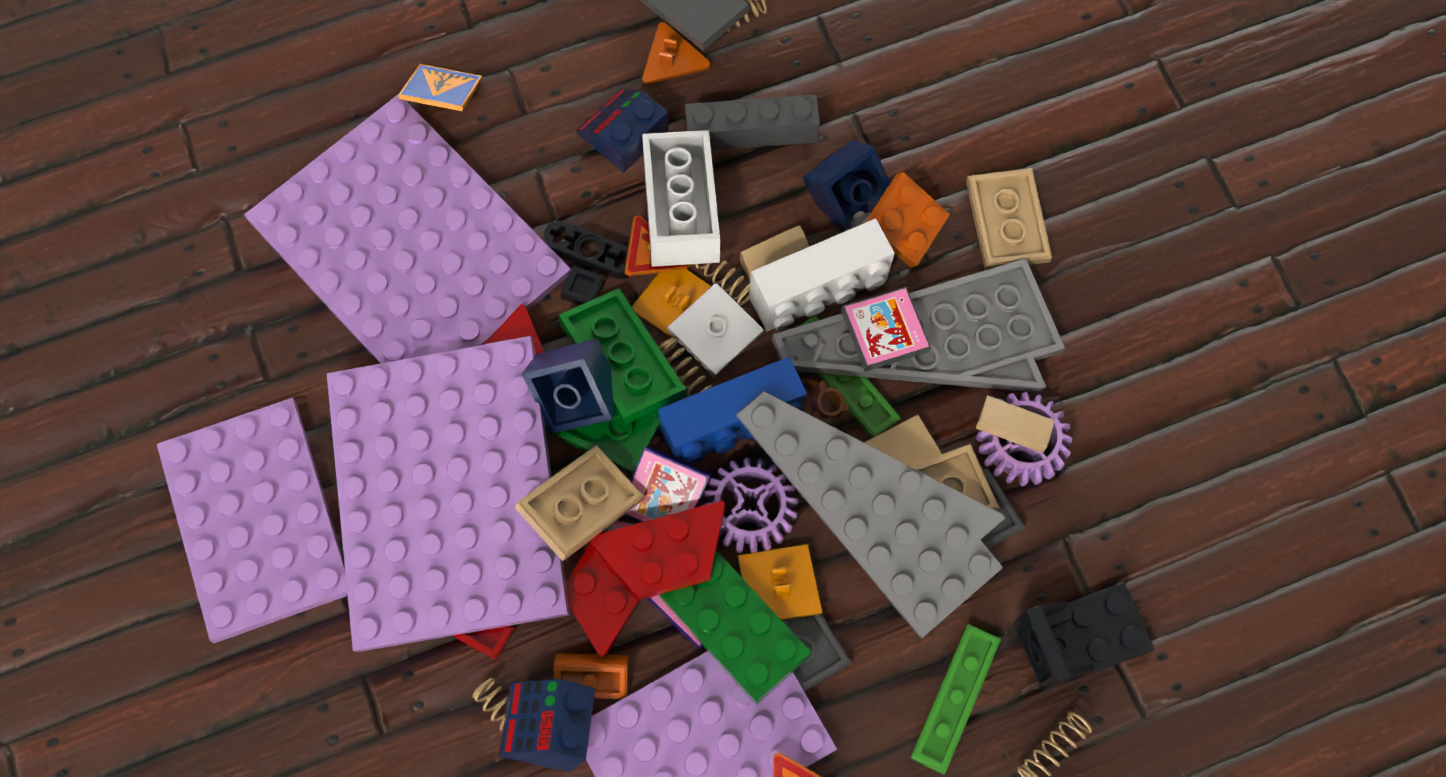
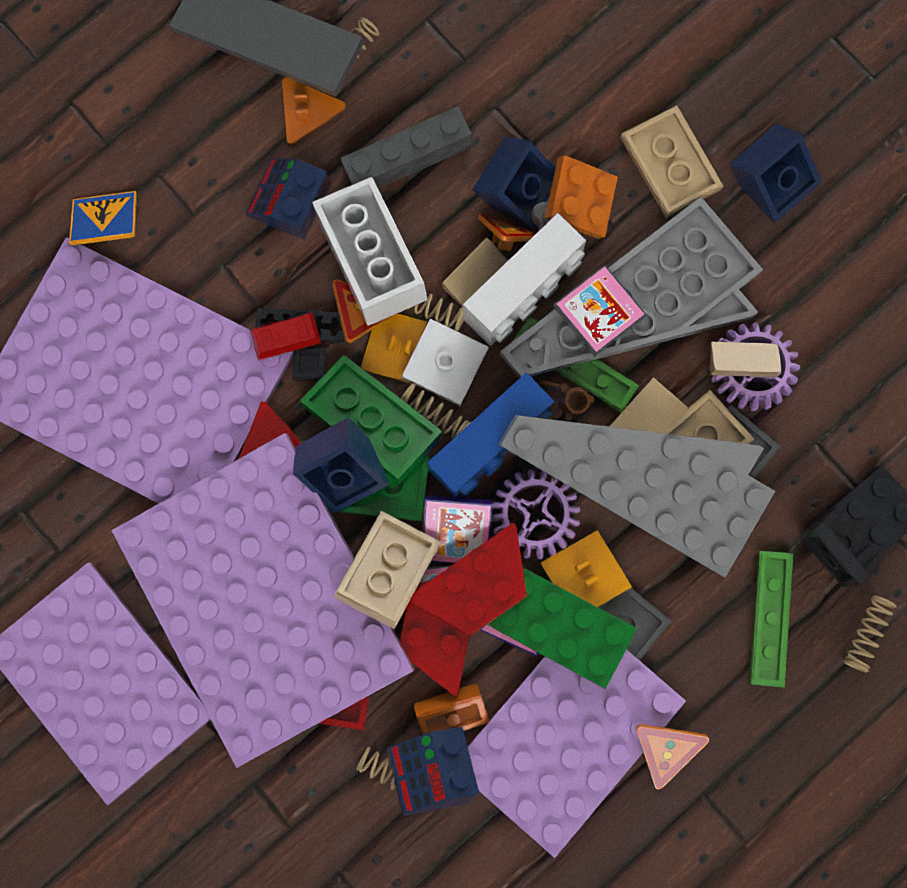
camera: 15 degrees left, 10 degrees up
none -> red tile [250,312,321,361]
none -> orange piece [478,213,538,251]
none -> dark blue slope [730,124,822,223]

